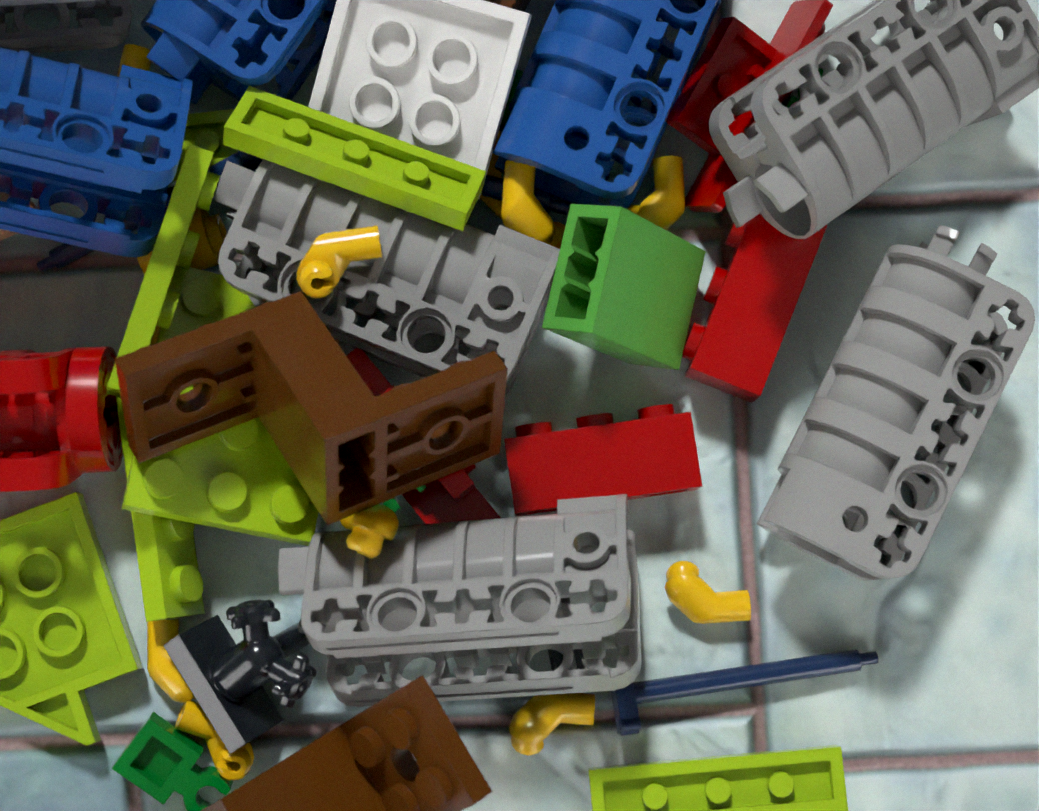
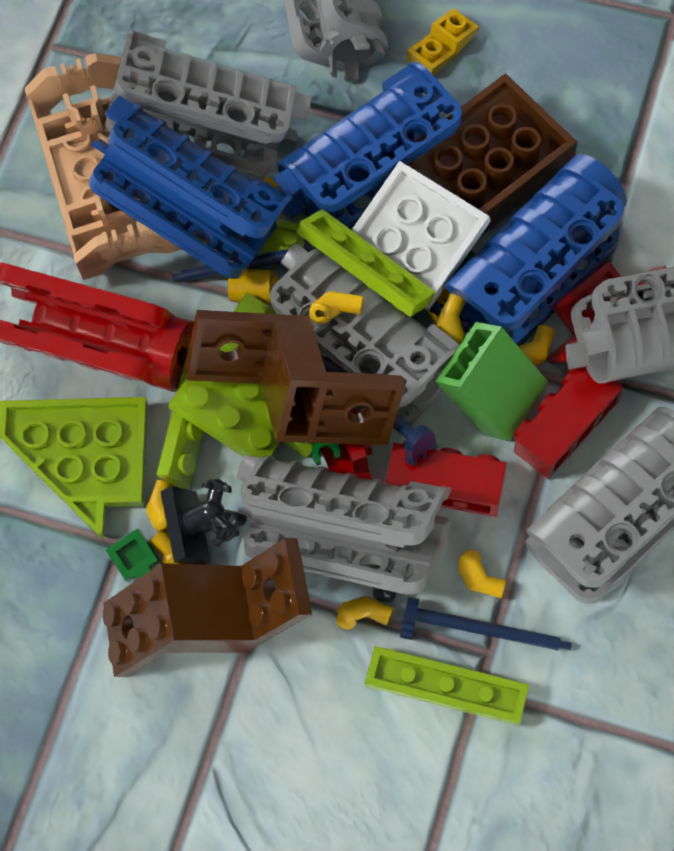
camera: 30 degrees right, 15 degrees down
lime plate [107,144,220,398] -> none
yellow arm [340,504,399,558] -> none
none -> dark blue piece [321,355,438,467]

